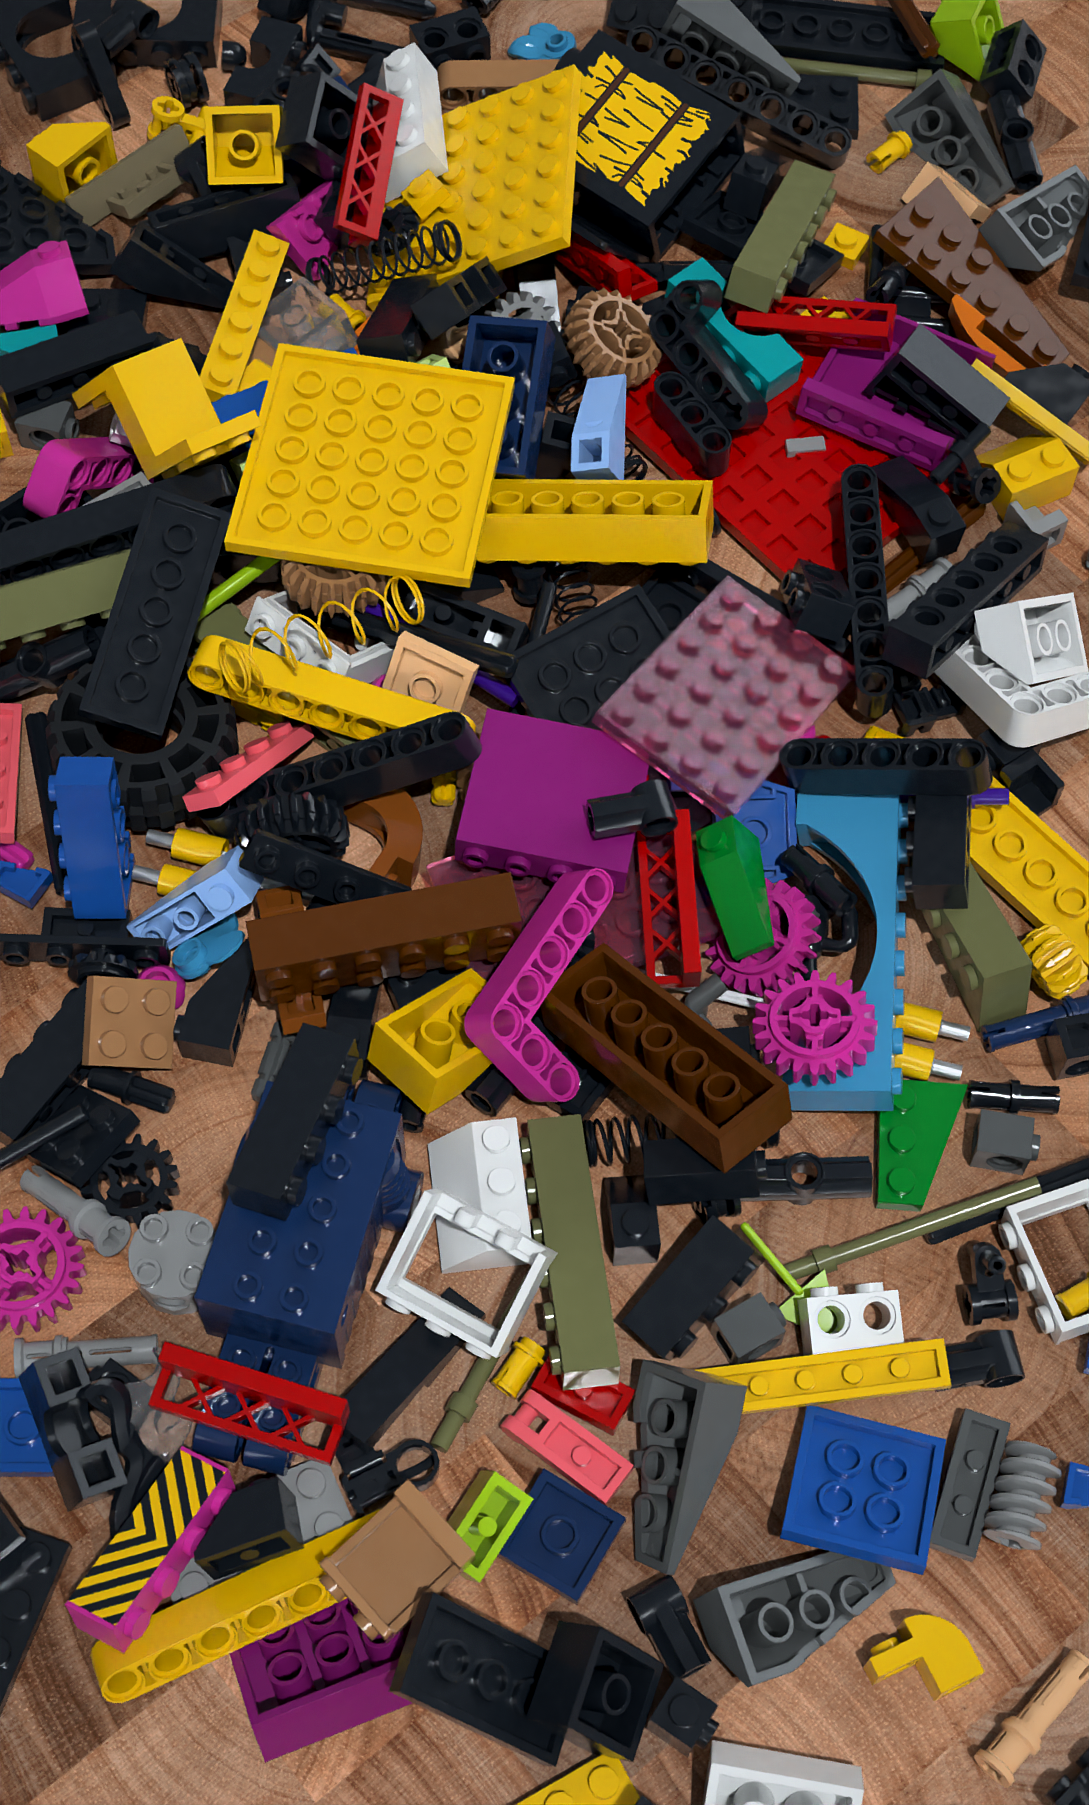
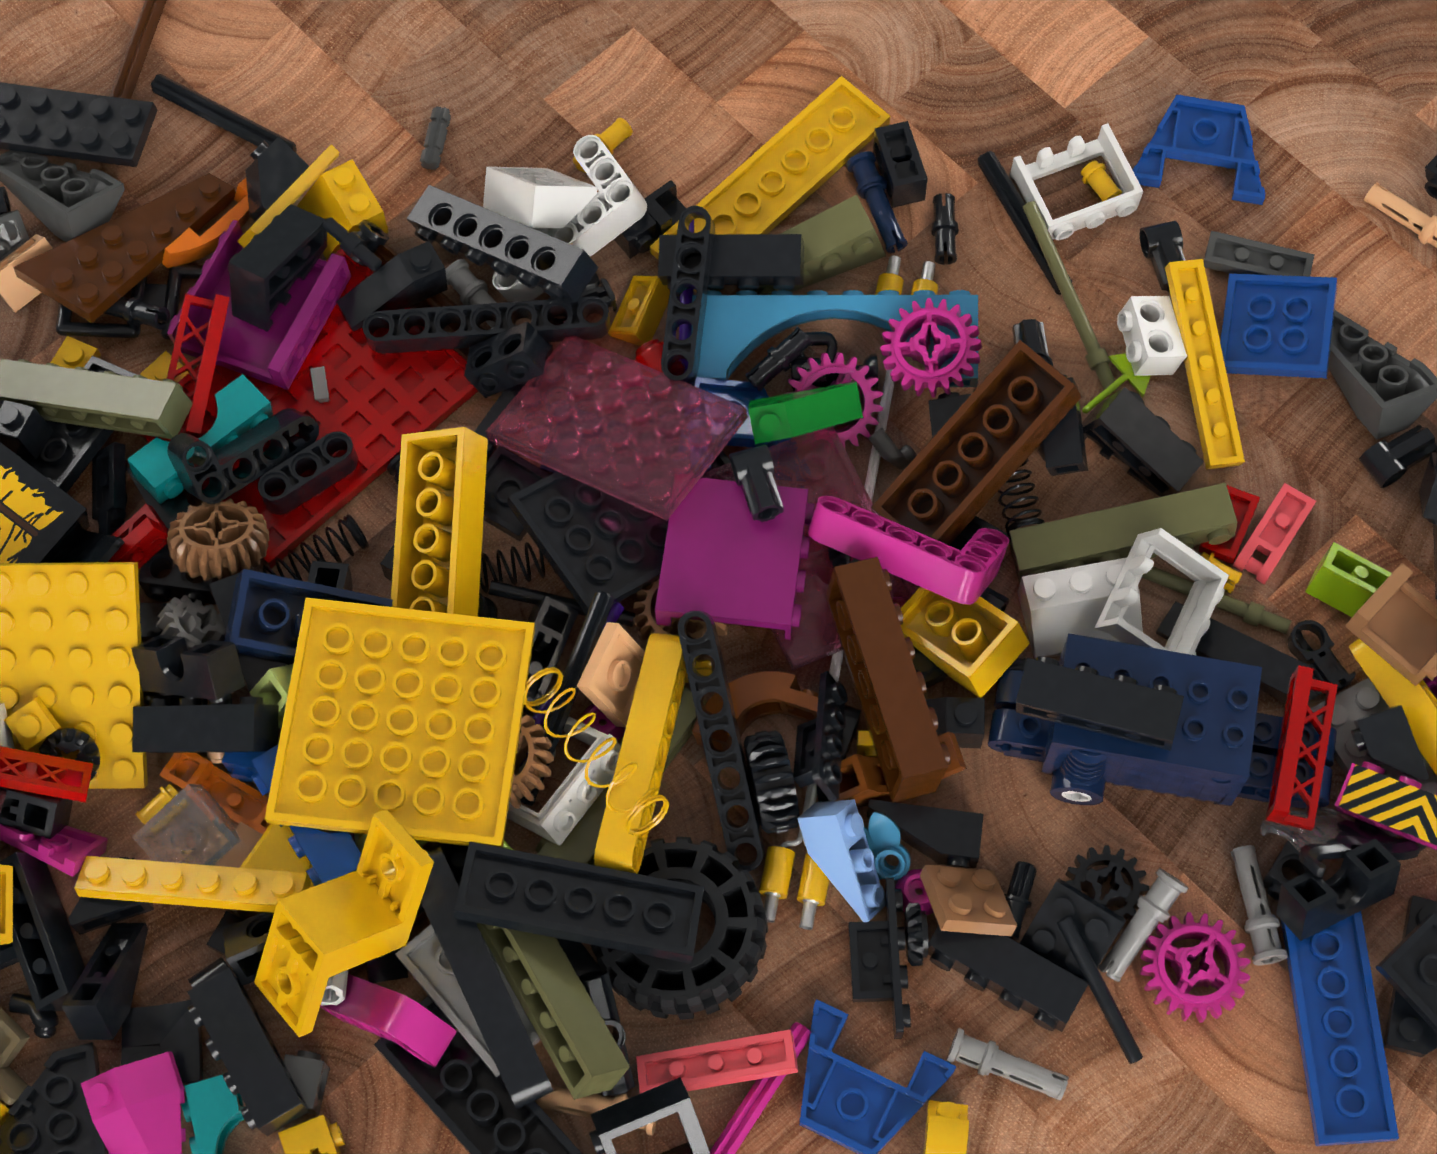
camera: 90 degrees left, 5 degrees up
black axle [25,711,67,896] -> none
blue wedge [48,757,136,919] -> none
light grey brick [128,1210,216,1315] -> none
coral plate [182,721,314,812] -> none
dark grey axle [251,1020,298,1103] -> none
black piece [305,219,462,299] -> none
dark blue plate [497,1469,626,1605] -> none
light blue slope [571,374,627,480] -> none
black slope [604,1175,661,1266] -> none
dark grey wedge [633,1360,747,1575] -> none
red fence [636,809,702,988] -> none
dark grey brick [710,1292,786,1365] -> none
yellow brick [863,1615,985,1701] -> none
green wing [876,1080,968,1212] -> none
black piece [962,1240,1019,1326] -> none
dark grey brick [970,1109,1040,1175] -> none
light grey piece [983,1440,1062,1551] -> none
light grey panel [1002,500,1069,550] -> none
yellow gear [1020,924,1088,1000] -> none

